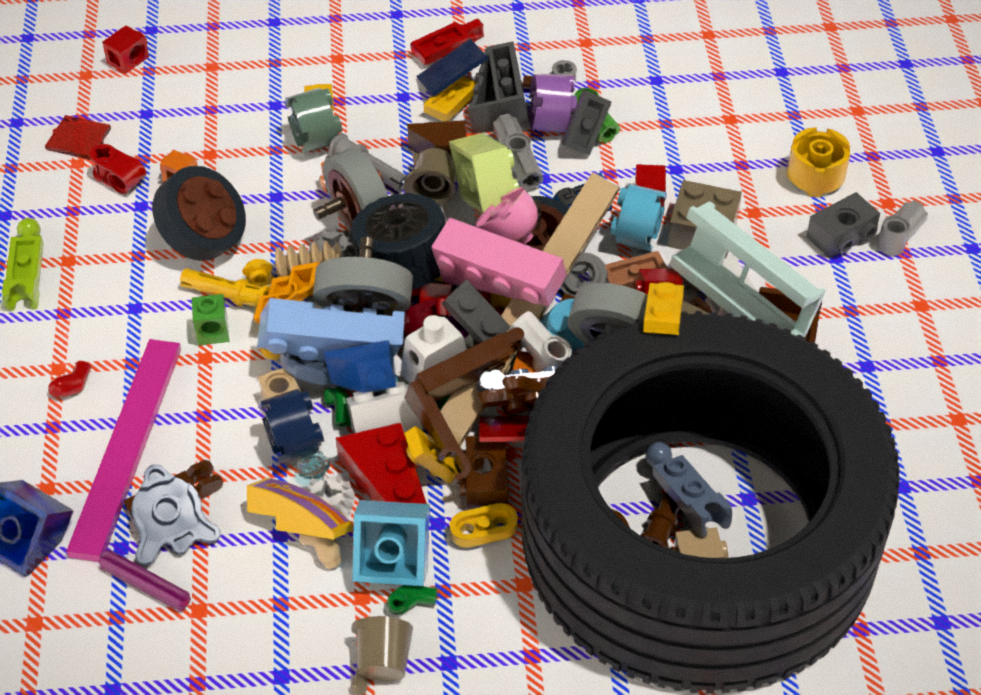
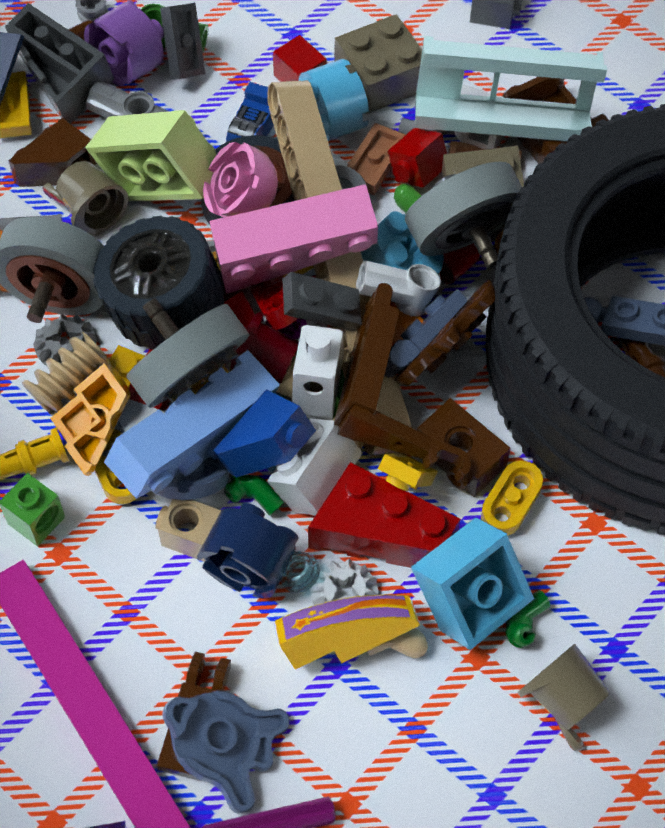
camera: 45 degrees left, 10 degrees up
yellow plate [242,259,275,287] -> none
red piece [479,416,529,442] -> none
yellow plate [643,282,684,335] -> none

